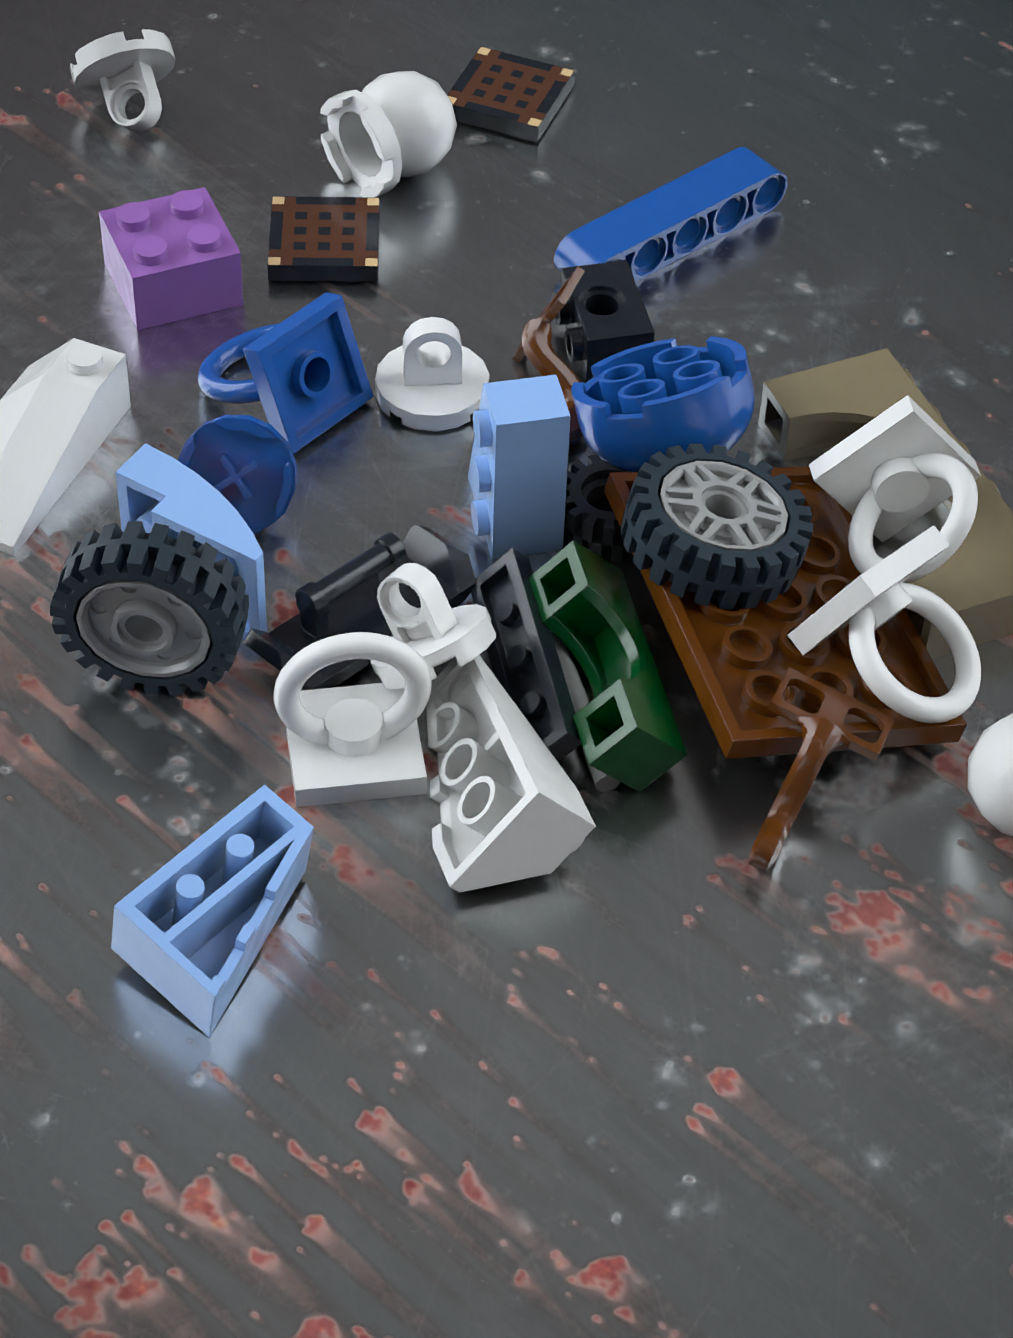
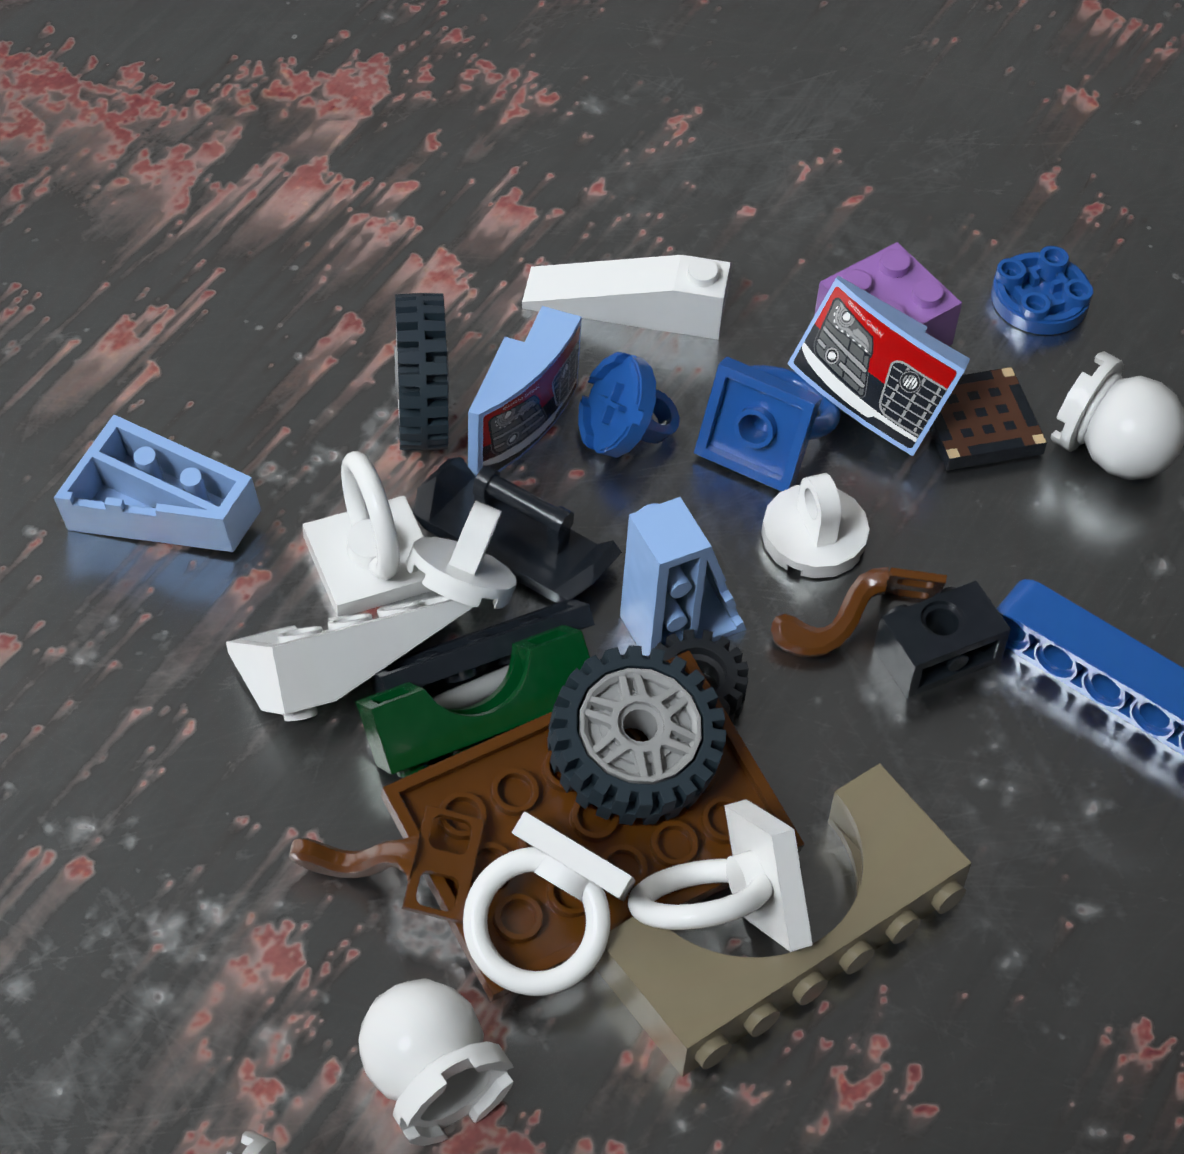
camera: 75 degrees right, 5 degrees up
white tile [70,29,175,132] -> none
blue cylinder [571,336,755,472] -> none
none -> slope [787,276,970,456]
none -> blue tile [991,246,1093,335]

